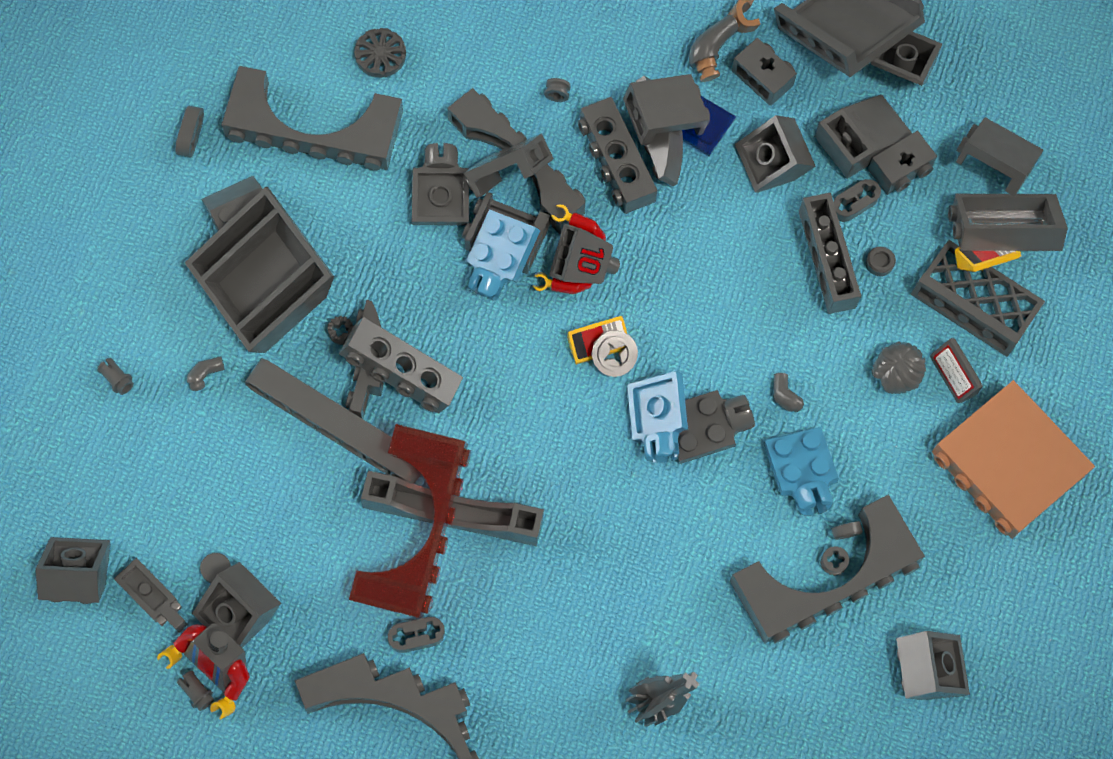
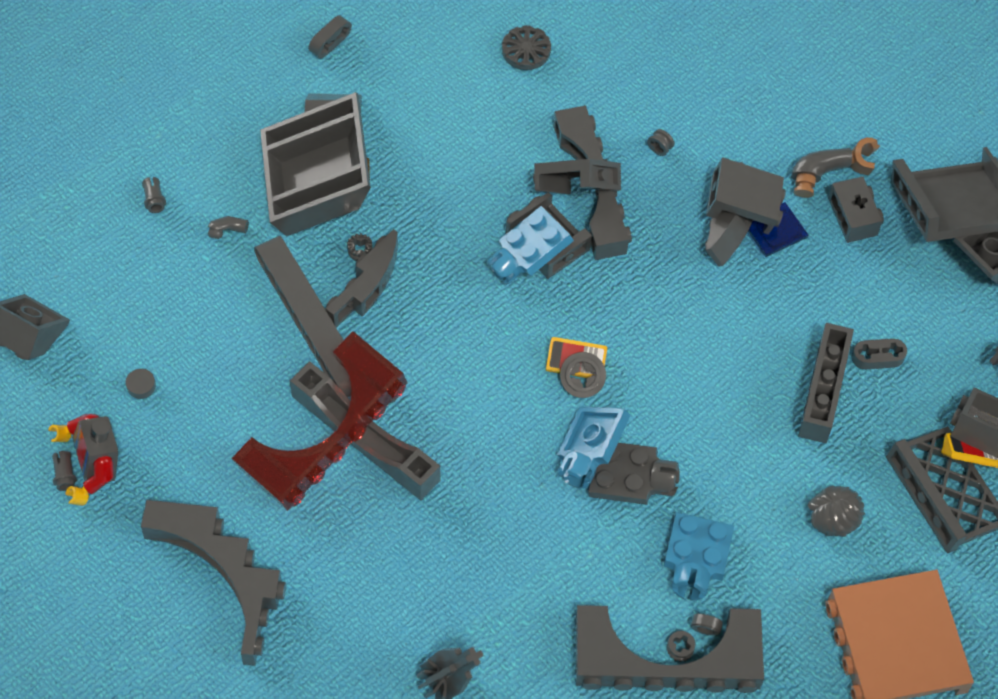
camera: 30 degrees right, 10 degrees down
dark grey hinge [114,558,188,633] -> none
dark grey slope [192,562,281,648] -> none
dark grey arch [222,66,403,171] -> none
brick [339,317,463,414] -> none
dark grey beam [388,617,445,653] -> none
dark grey plate [412,143,469,225] -> none
torso [533,204,620,294] -> none
dark grey brick [577,97,658,214] -> none
dark grey slope [735,115,816,193] -> none
dark grey arm [773,373,804,412] -> none
dark grey slope [814,94,912,179] -> none
dark grey tile [866,247,896,276] -> none
dark grey brick [868,130,937,195] -> none
slope [930,338,983,403] -> none

